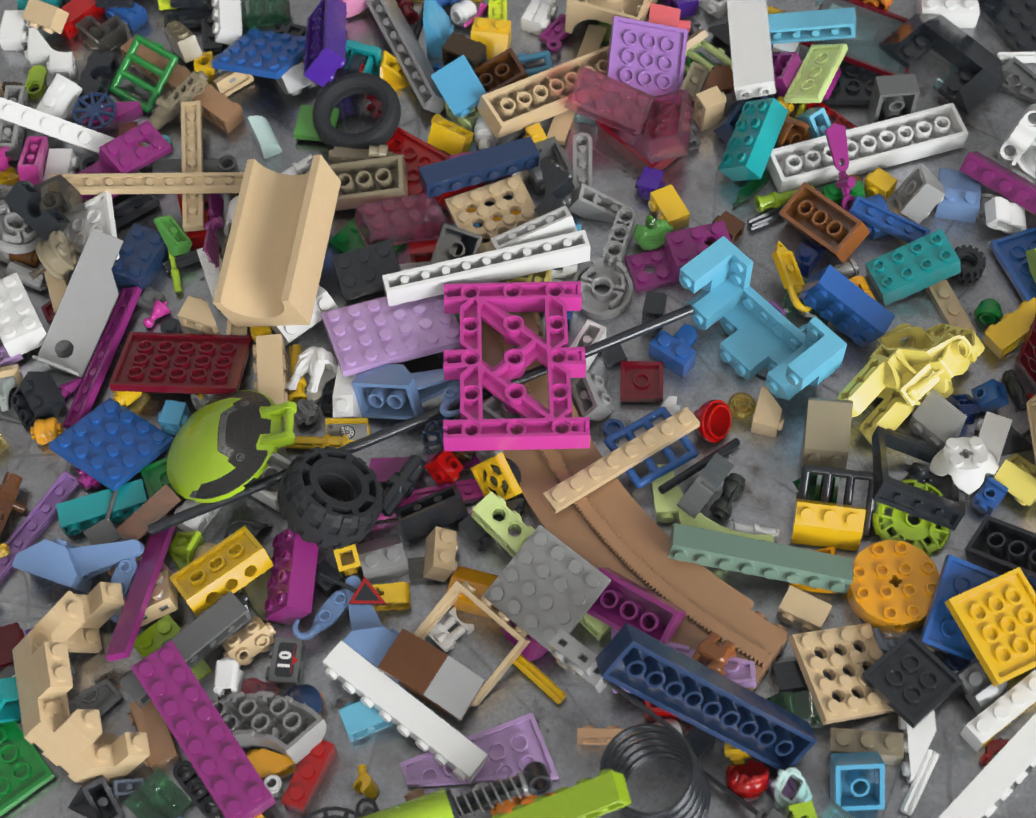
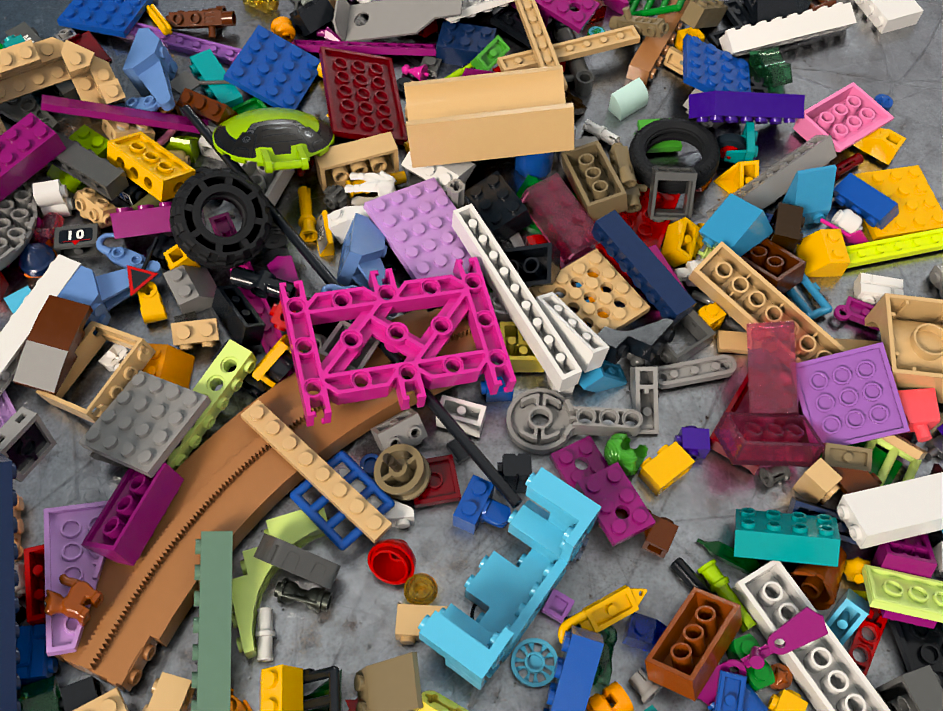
camera: 70 degrees right, 0 degrees up
dark azure brick [157,400,190,435] -> none
yellow axle [513,654,566,704] -> none
black piece [658,438,740,494] -> none
none -> dark tan wheel [374,444,431,501]
none -> light grey axle [447,179,465,209]
none -> dark grey window [647,166,697,222]

